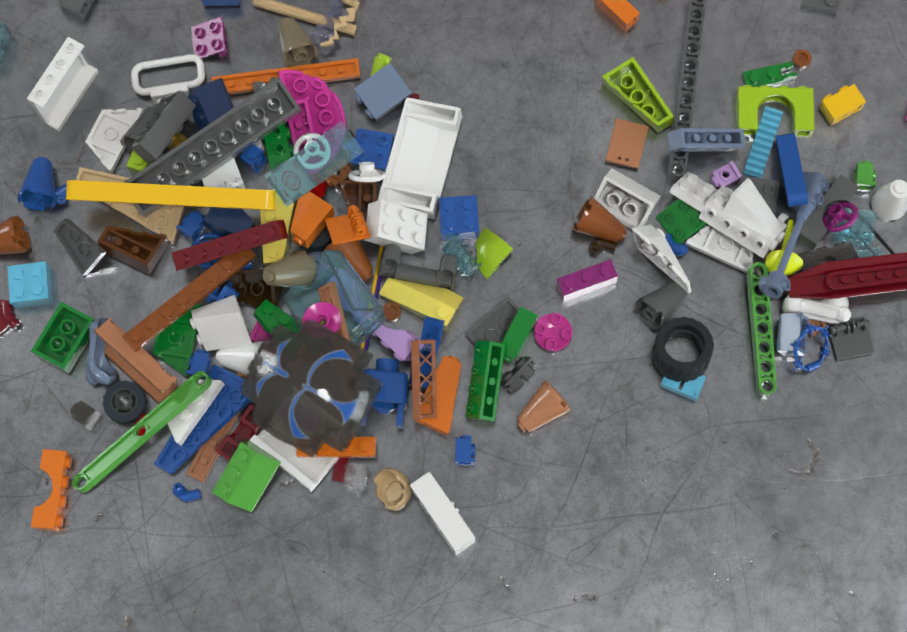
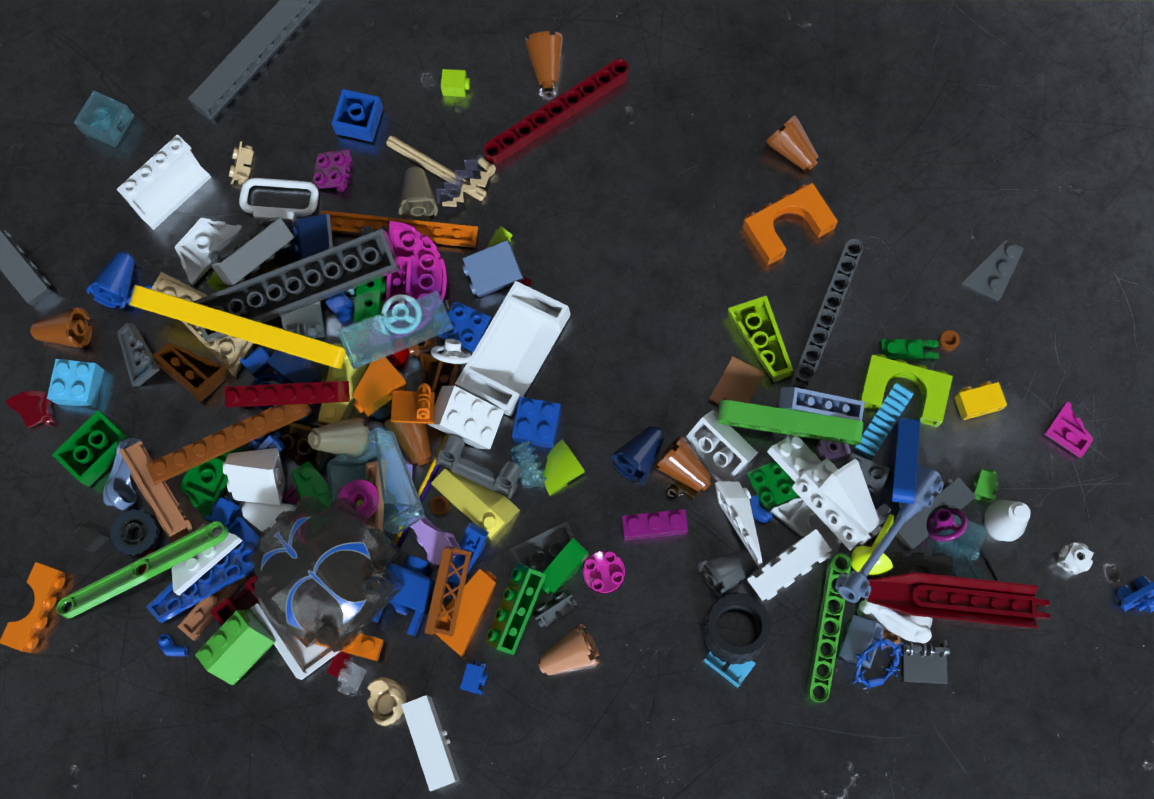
camera: 15 degrees right, 0 degrees up
none -> tan hinge [229,141,254,185]
none -> dark blue cone [610,426,664,484]
none -> bright green beam [717,400,863,445]
none -> white wedge [746,529,832,601]

